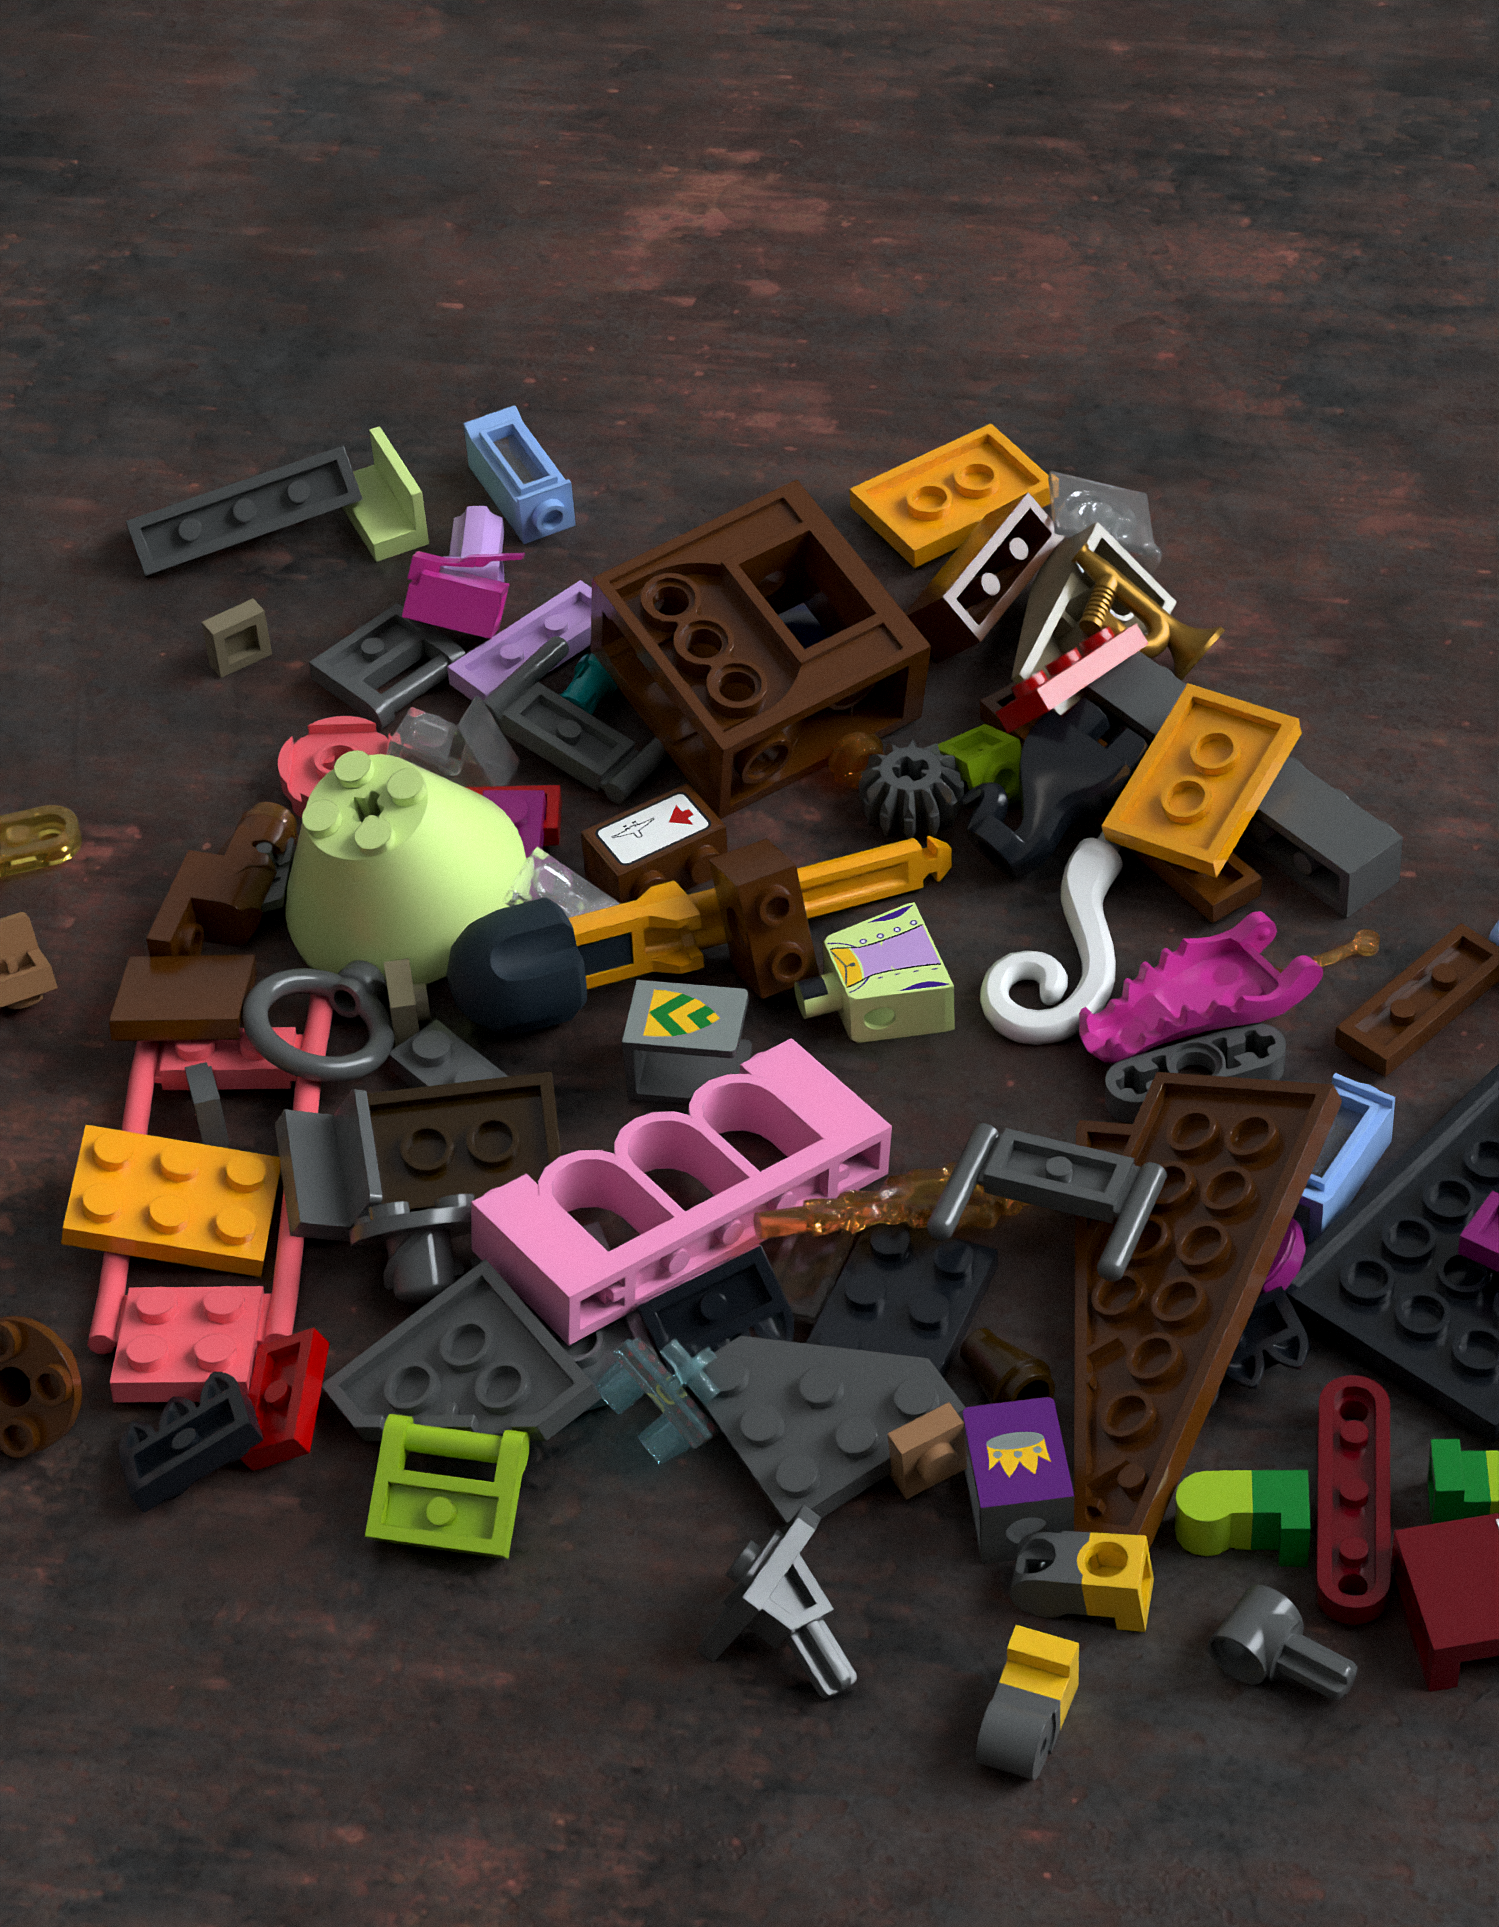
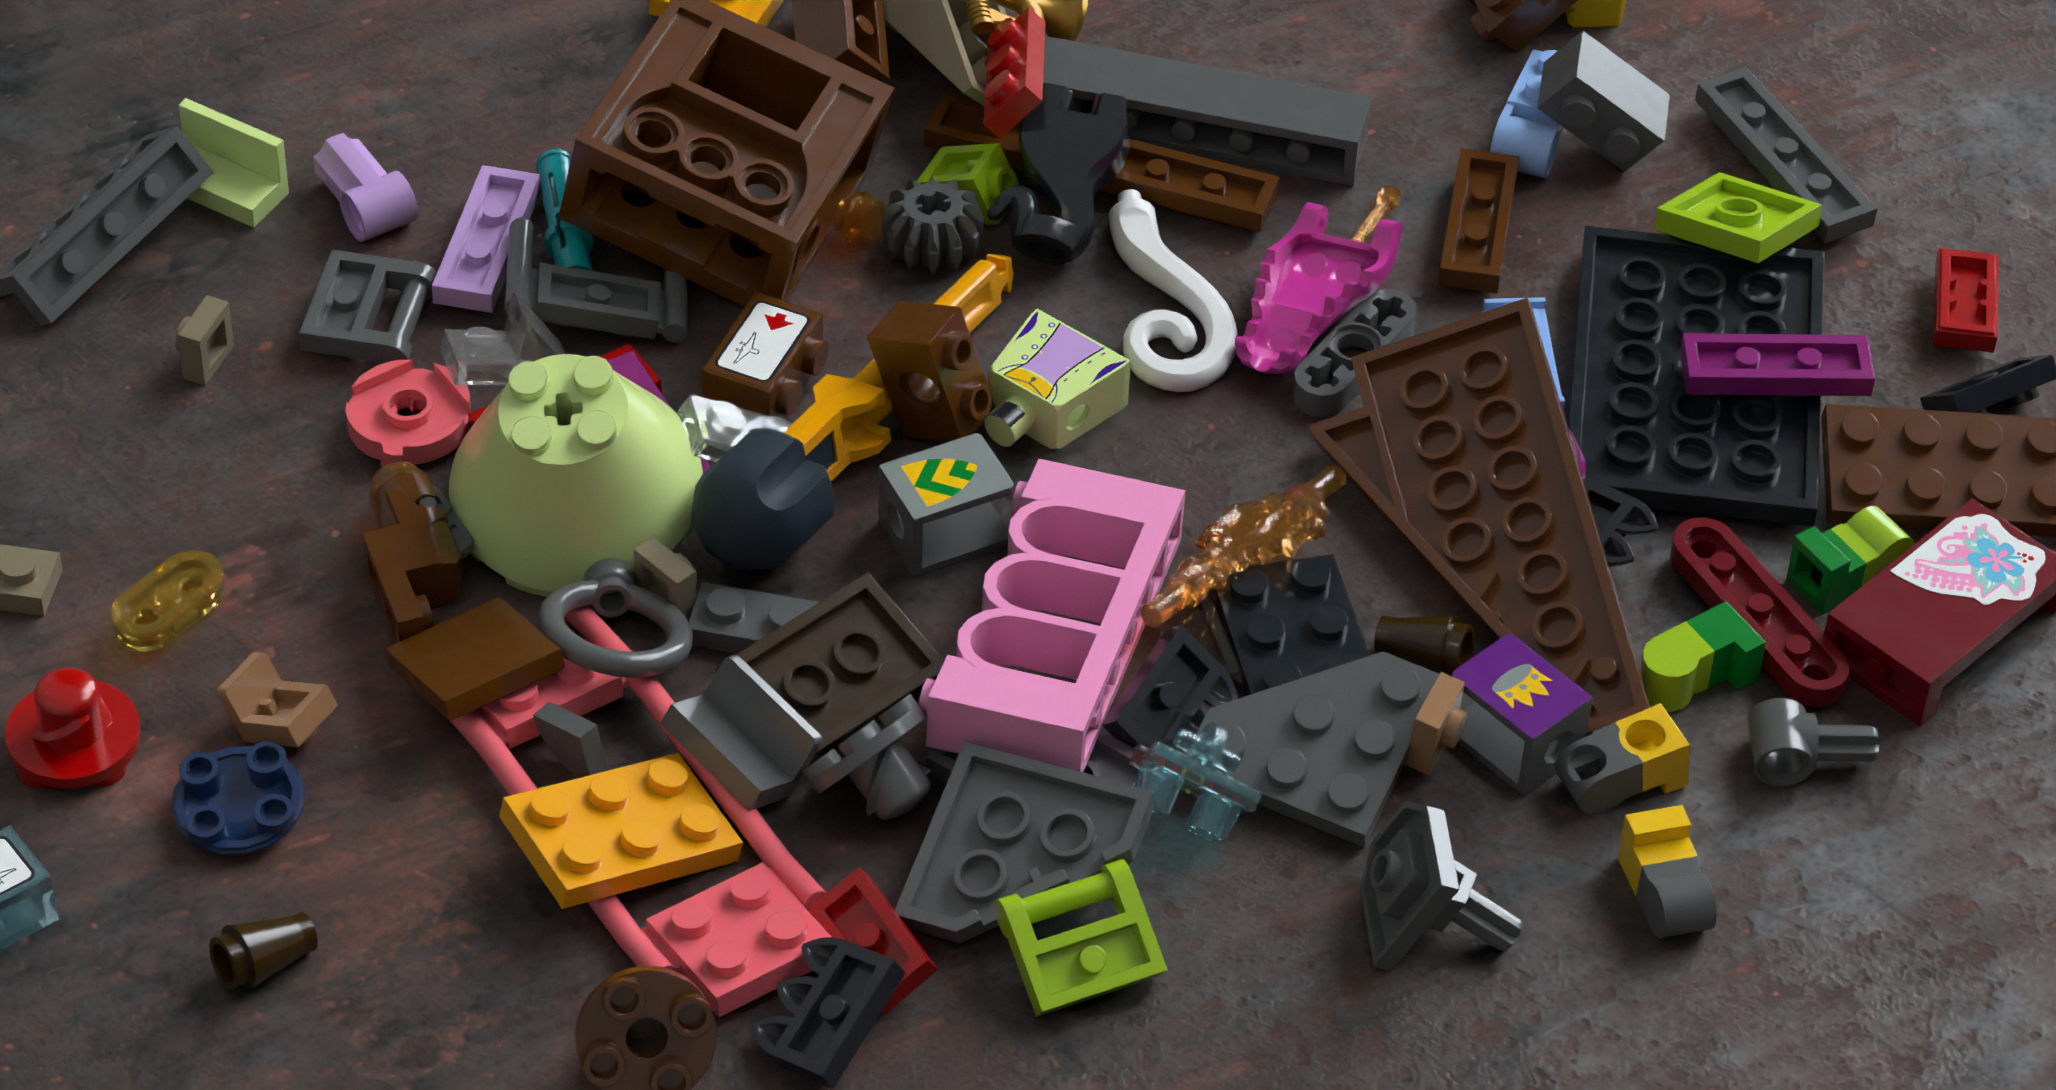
camera: 40 degrees left, 0 degrees up
dark pink piece [402,551,525,639] -> none
light blue window [463,405,576,544] -> none
dark grey plate [927,1123,1167,1282] -> none
light orange plate [1101,683,1302,878] -> none

